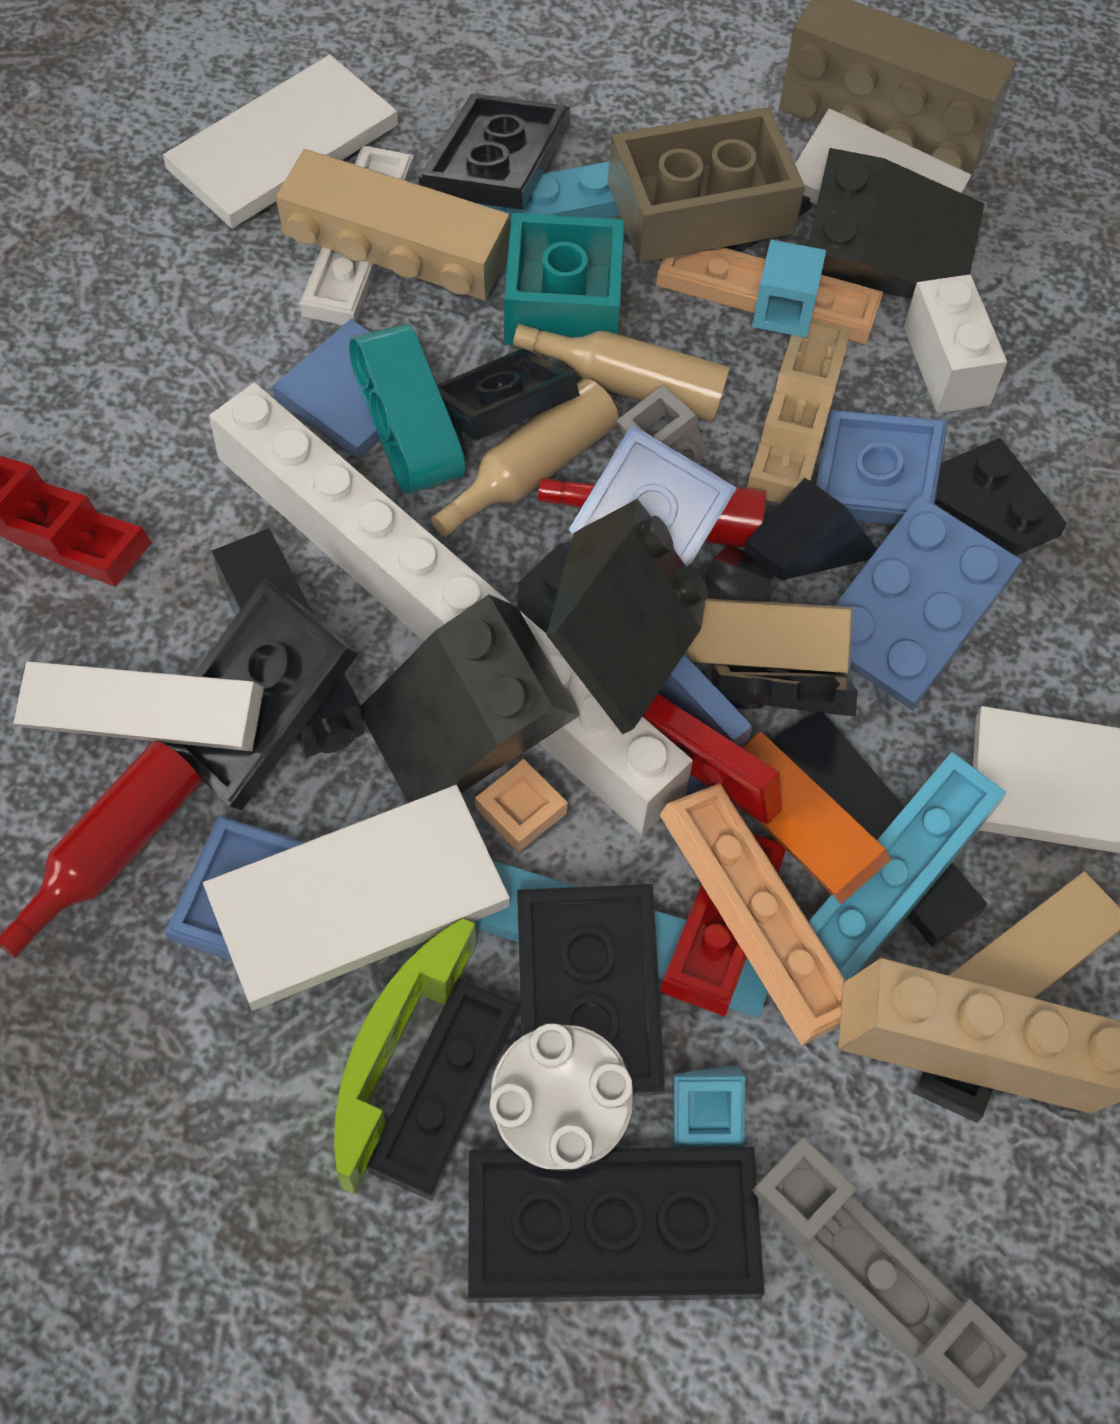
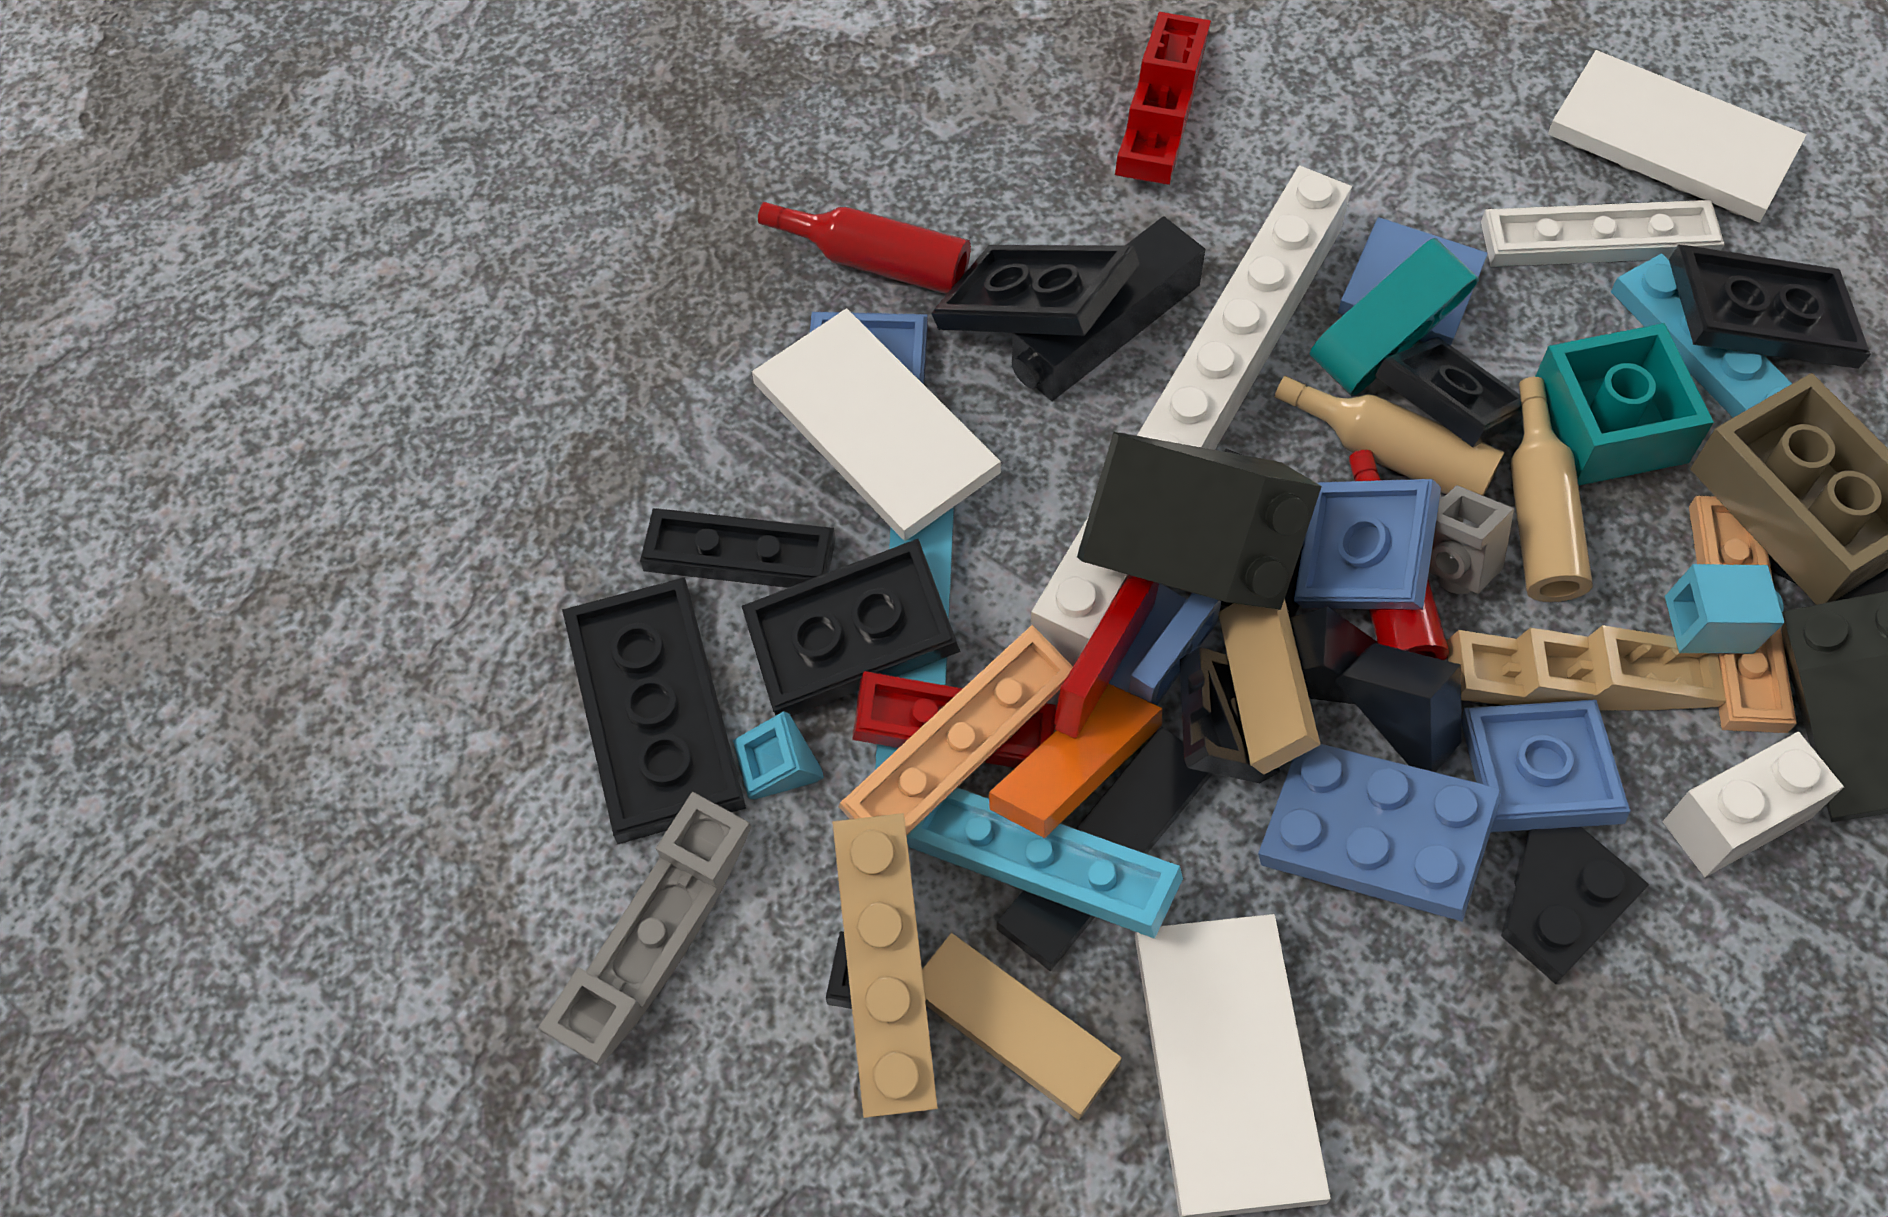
camera: 80 degrees right, 0 degrees up
white tile [13,661,264,751] -> none
tan brick [276,148,510,300] -> none
lime slope [334,918,476,1194] -> none
pearl dark grey slope [361,594,580,803] -> none
light nougat plate [475,759,568,853] -> none
white dish [490,1024,633,1171] -> none

